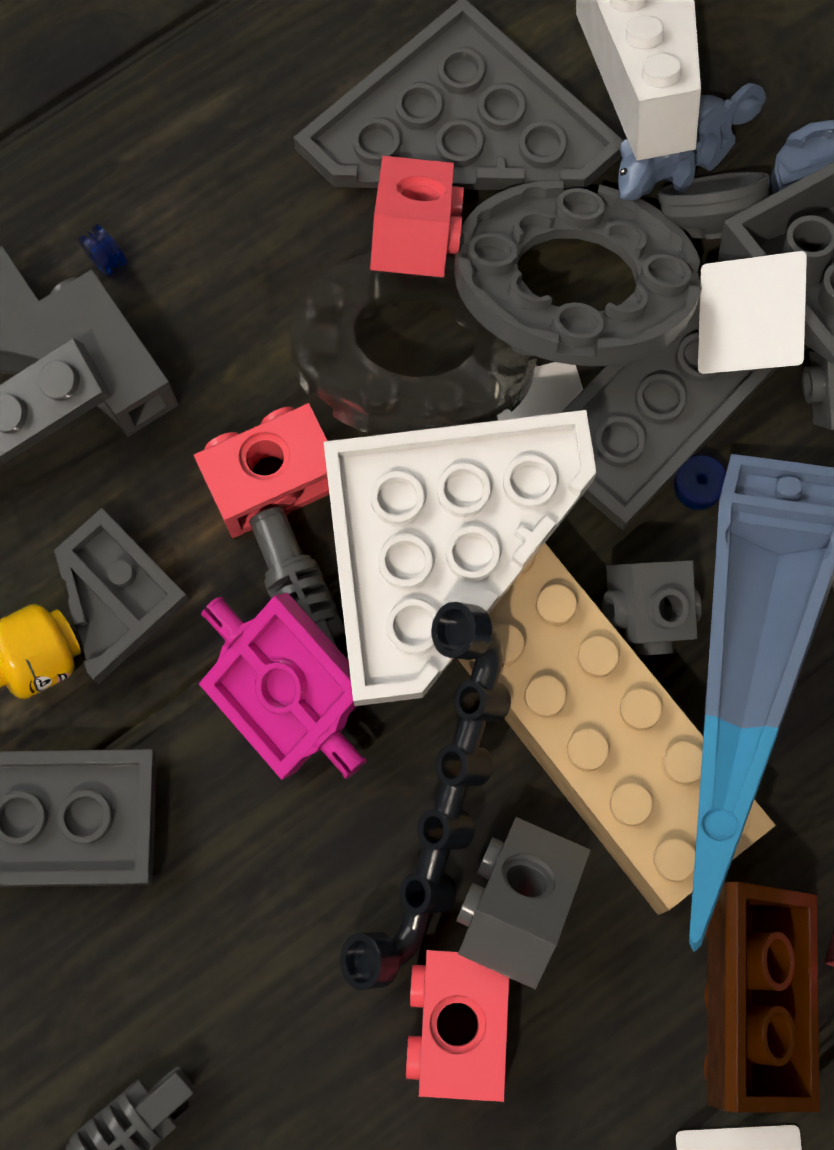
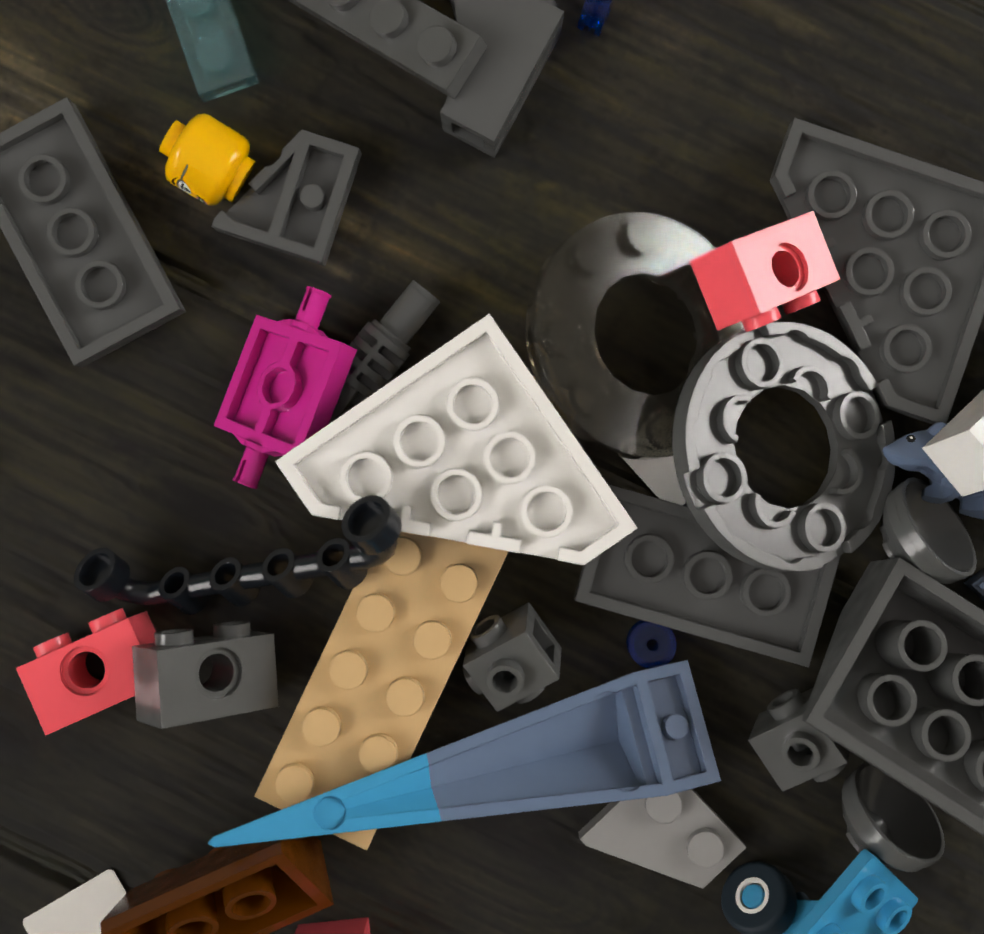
camera: 60 degrees right, 15 degrees up
coral brick [194,403,330,539] -> none
white sticker [698,251,807,374] -> none

